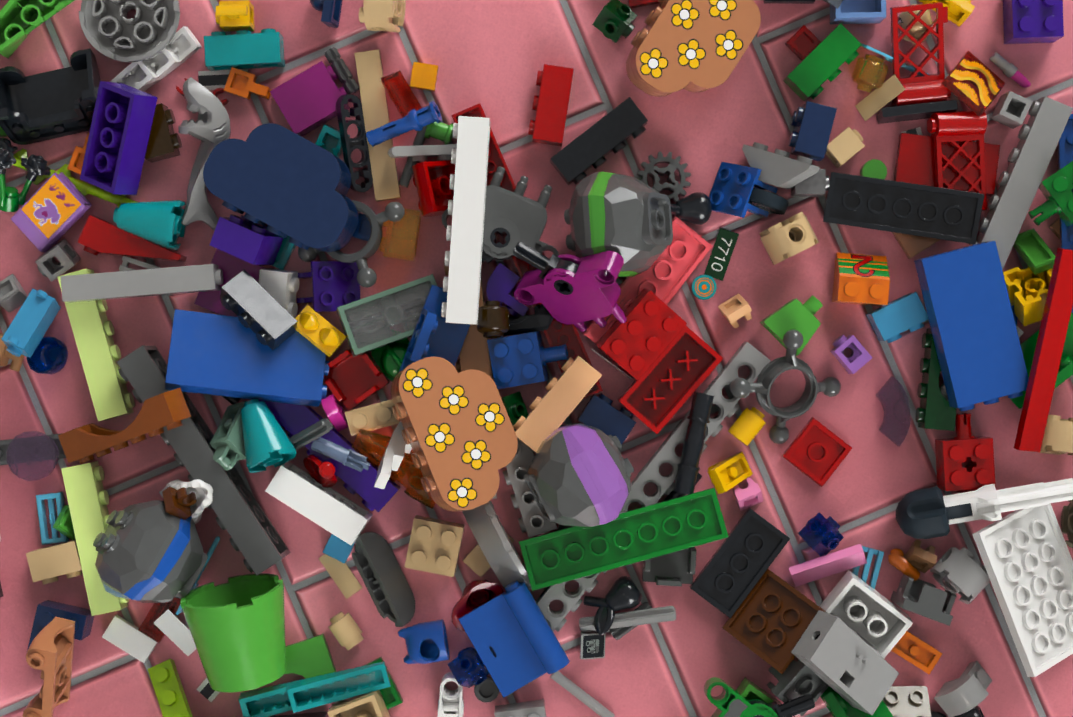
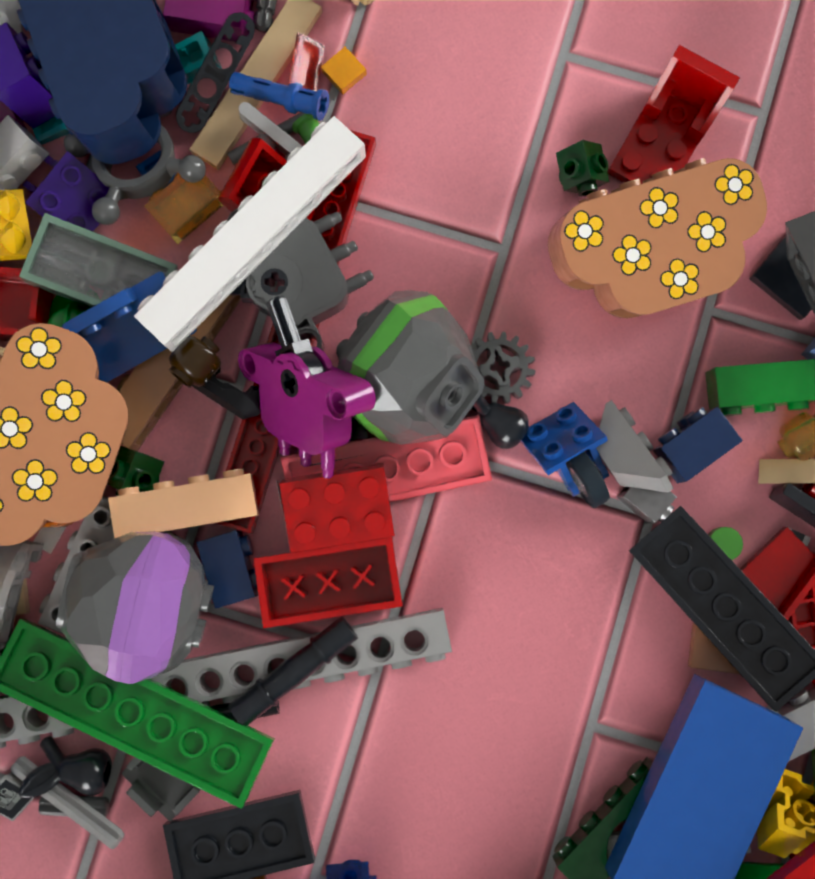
camera: 40 degrees right, 5 degrees down
dark purple brick [486,263,529,318] -> none
blue brick [487,331,568,389] -> none
red brick [528,64,574,147] -> none
black brick [550,97,648,185] -> none
teal tile [691,275,717,300] -> none
dark green sticker [704,228,739,281] -> none
yellow slope [708,452,753,494] -> none
light nougat tile [718,293,752,328] -> none
yellow brick [728,407,766,446] -> none
dark grey piece [730,330,841,444] -> none
bright pink tile [734,478,763,511] -> none
tan brick [759,212,819,265] -> none
bright green torso [760,295,823,356] -> none
red tile [782,417,852,487] -> none
red tile [785,25,821,61] -> none
tan brick [825,127,865,168] -> none
medium lavender brick [830,334,873,374] -> none
orange slope [832,252,890,306] -> none
dark azure brick [866,292,928,343] -> none
clear purple tile [876,376,911,446] -> none

